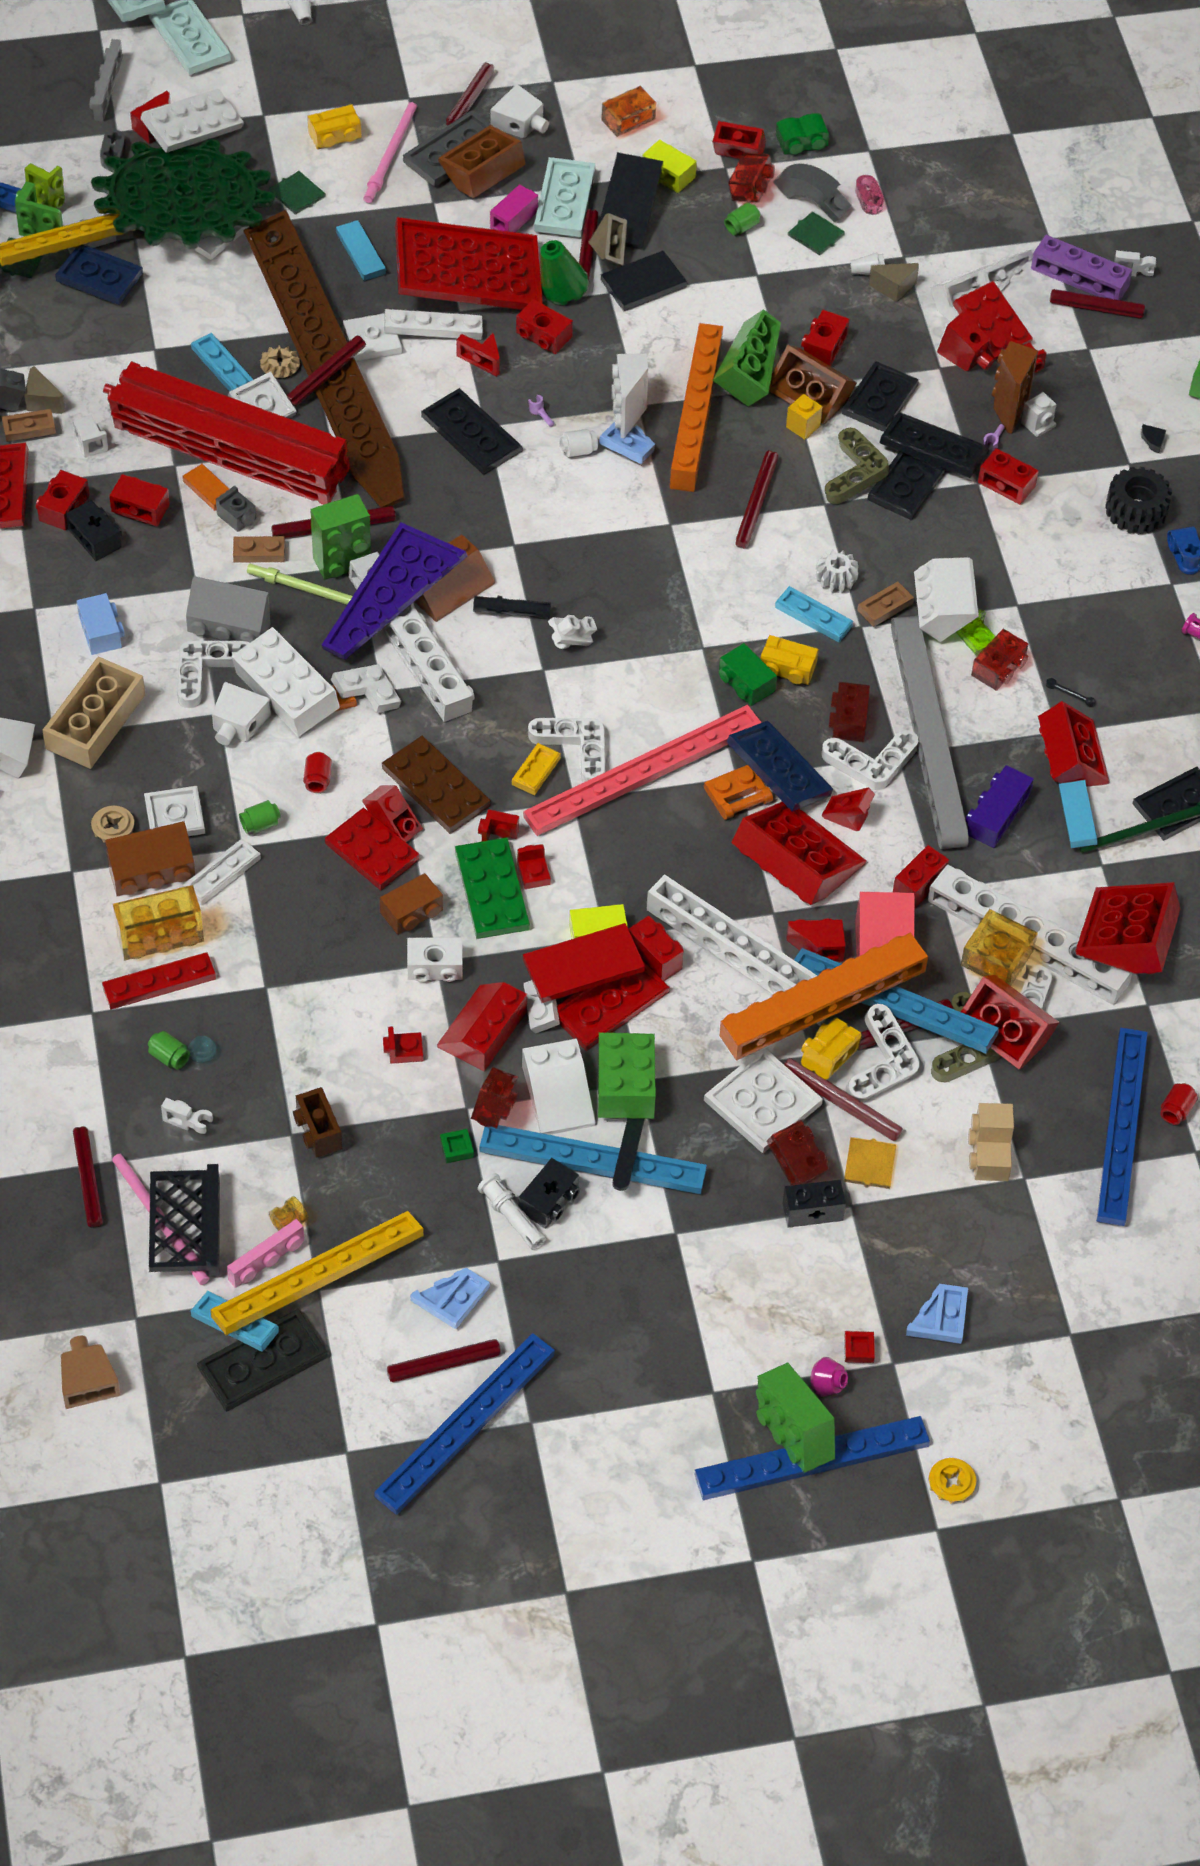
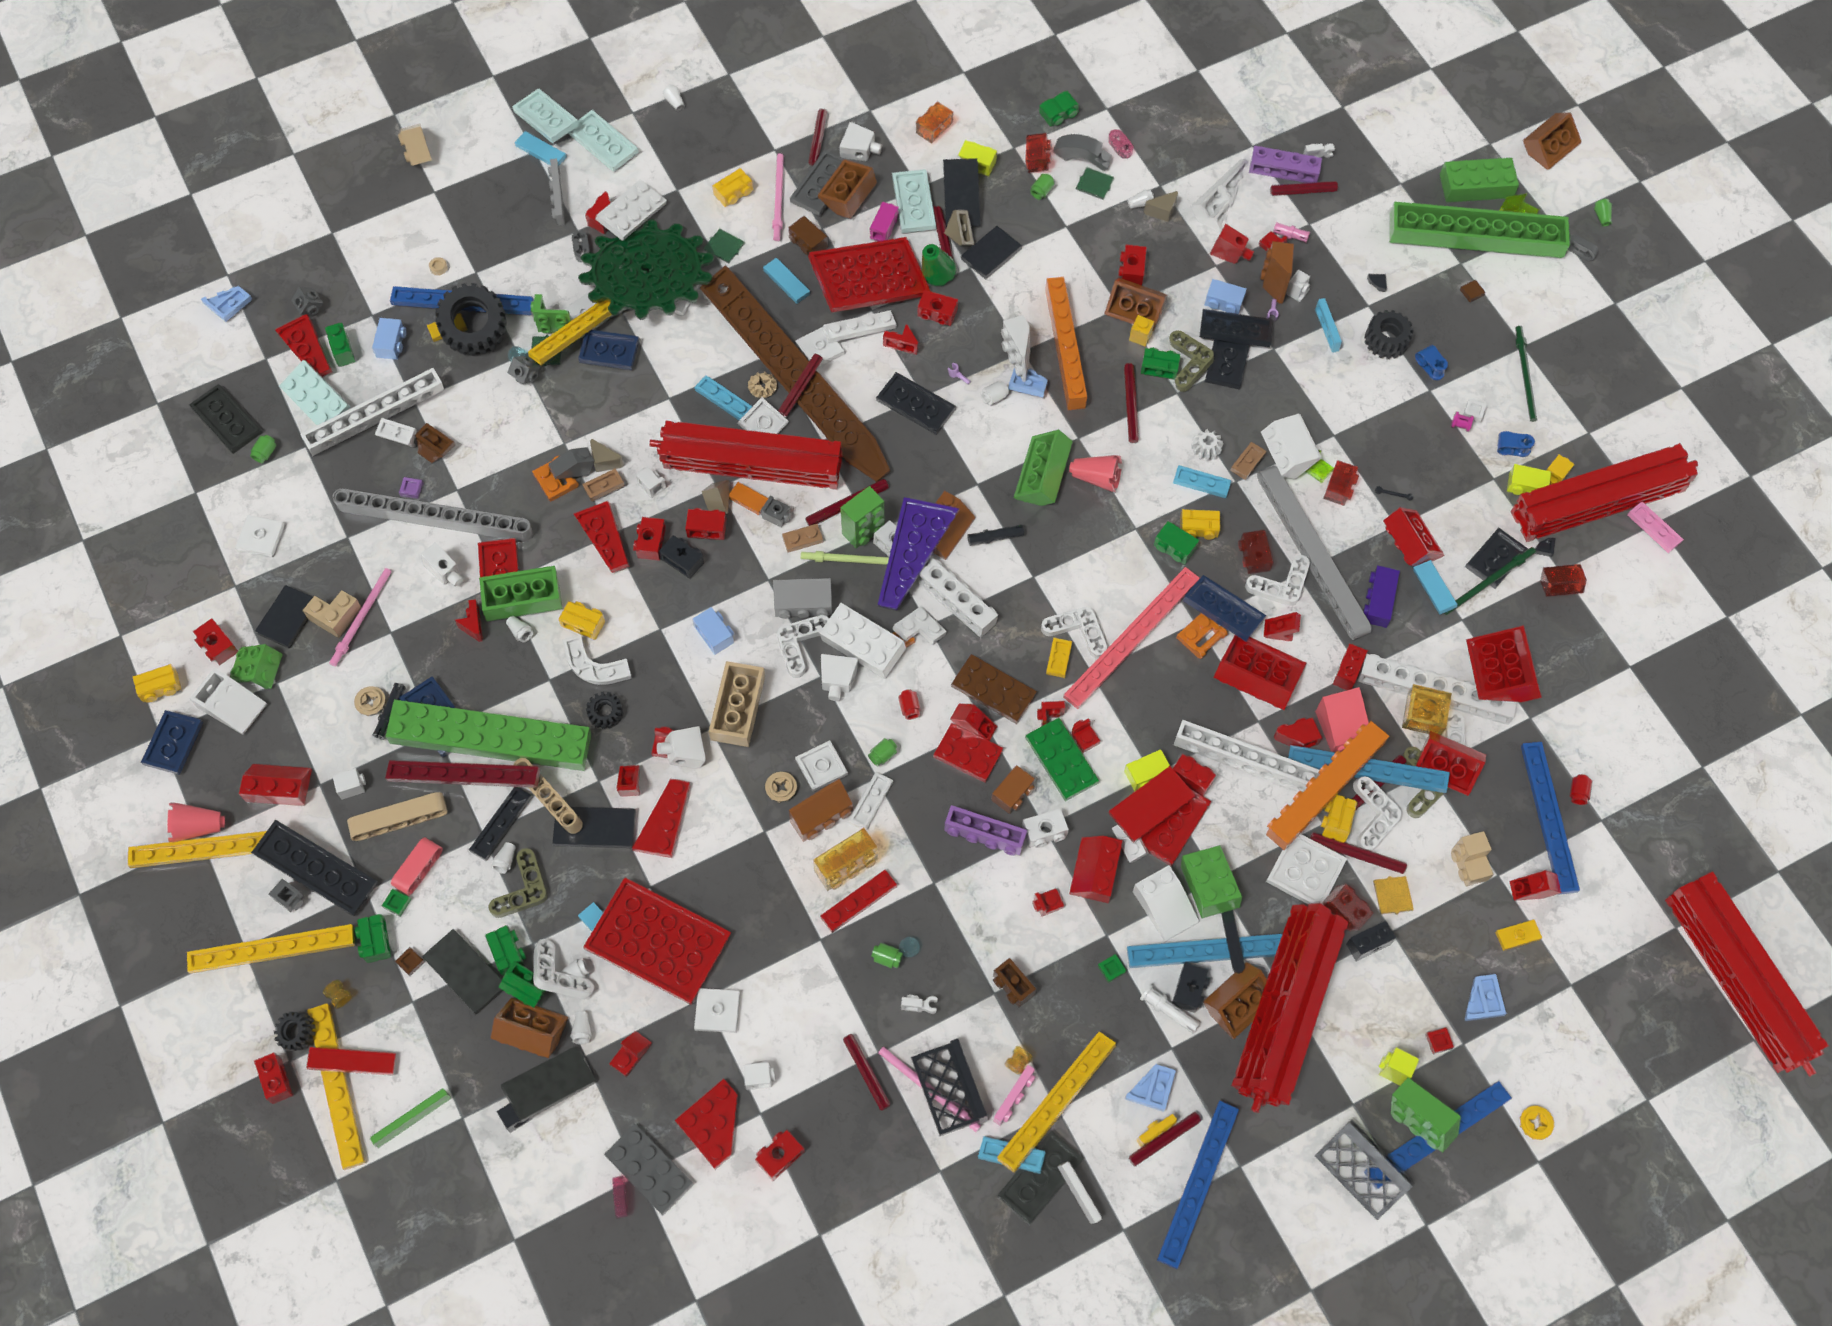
camera: 15 degrees left, 10 degrees up
lime bracket [24,163,65,209] -> none
medium nougat torso [61,1335,121,1409] -> none
clear red brick [471,1067,518,1128] -> none
white hips [548,615,597,649] -> none
red brick [712,121,766,163] -> none
bright green wedge [713,309,781,407] -> none
dark pink cone [811,1357,848,1397] -> none
black tile [842,361,919,432] -> none
red plate [952,281,1033,361] -> none
red brick [978,448,1039,505] -> none
none -> medium azure tile [515,131,566,166]
none -> dark tan slope [702,480,730,514]
none -> reddish brown brick [788,216,828,255]
none -> medium lavender brick [944,805,1027,856]
none -> bright green slope [1014,429,1073,506]
none -> white tile [1057,1162,1102,1224]
none -> coral cone [1069,455,1122,492]
none -> yellow plate [1136,1114,1177,1147]
none -> green brick [1140,348,1181,380]
none -> dark orange slope [1203,962,1267,1039]
none -> light blue brick [1205,279,1246,314]
none -> red piece [1231,903,1349,1113]
none -> bright pink pin [1273,222,1310,243]
none -> medium azure tile [1315,298,1342,353]
none -> fence [1315,1120,1415,1220]
none -> neon yellow brick [1378,1047,1419,1086]
none -> yellow plate [1495,919,1542,951]
none -> red slope [1509,870,1561,901]

